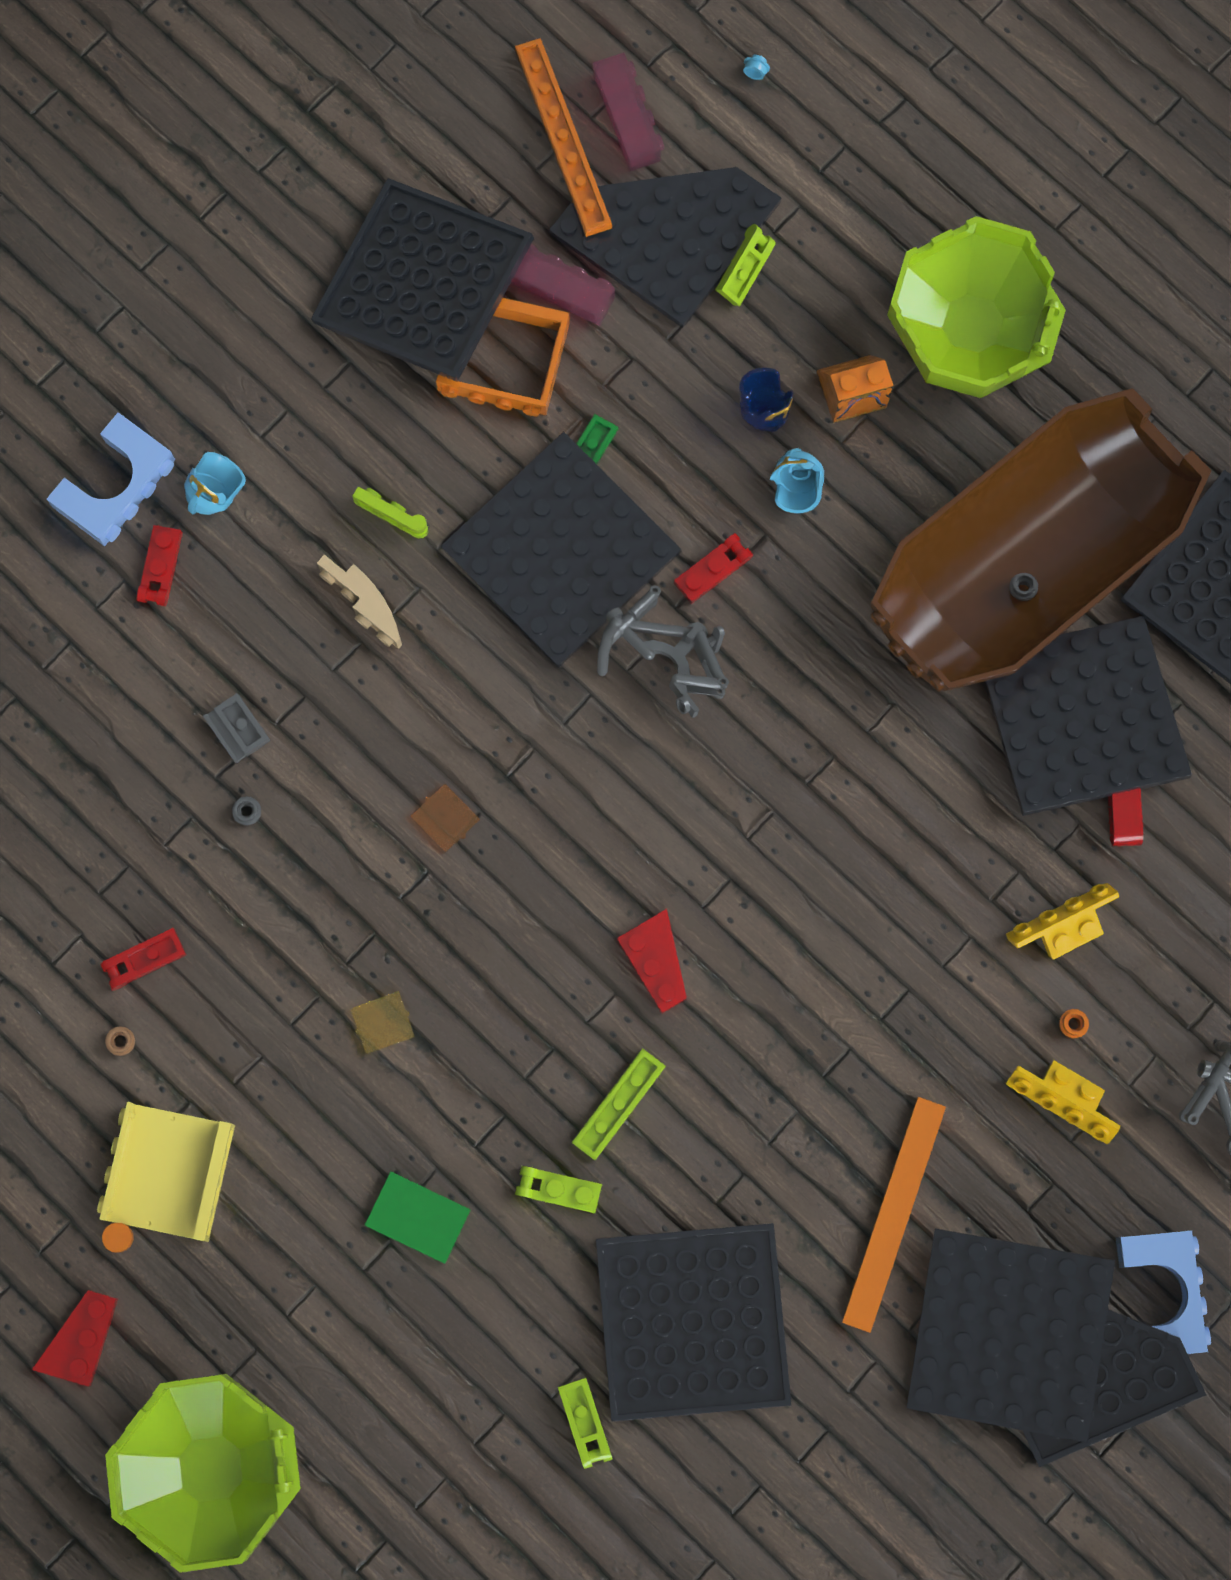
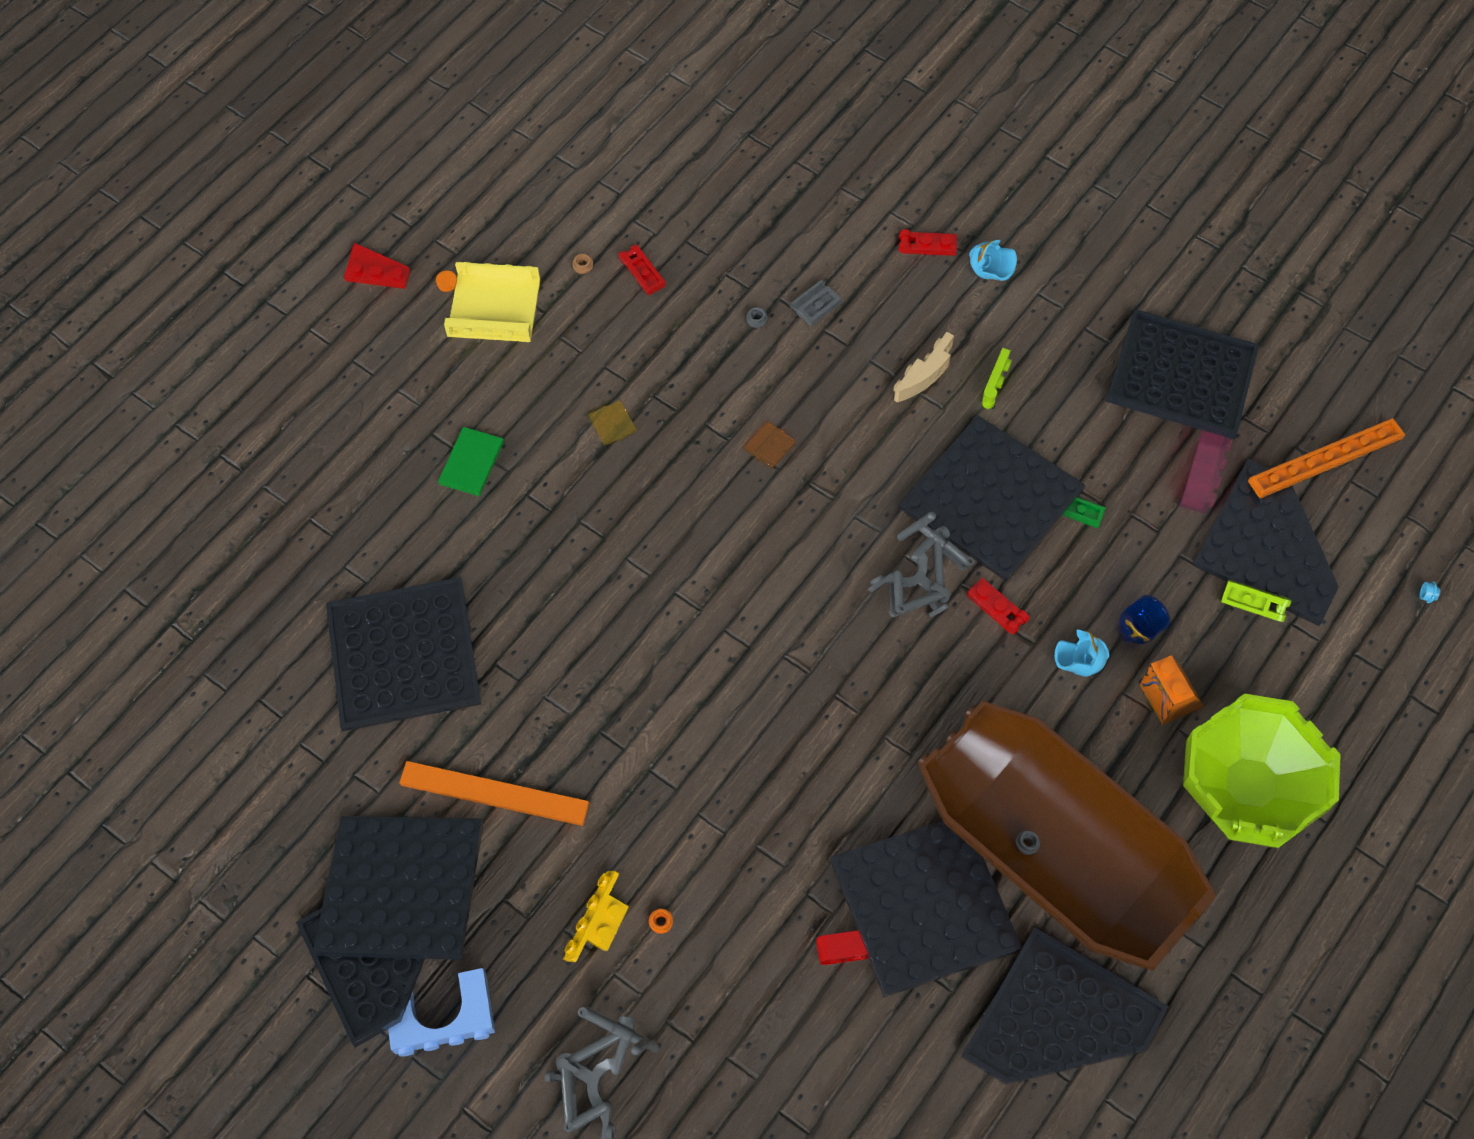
camera: 85 degrees right, 15 degrees down
light blue arch [47,413,175,546] -> none
lime windscreen [105,1374,301,1573] -> none
orange window [436,298,570,417] -> none
lime plate [515,1166,602,1214] -> none
lime plate [558,1378,613,1469] -> none
lime tile [572,1048,666,1161] -> none
clear pink brick [593,52,664,171] -> none
red wing [617,909,687,1014] -> none
yellow bracket [1006,883,1120,960] -> none

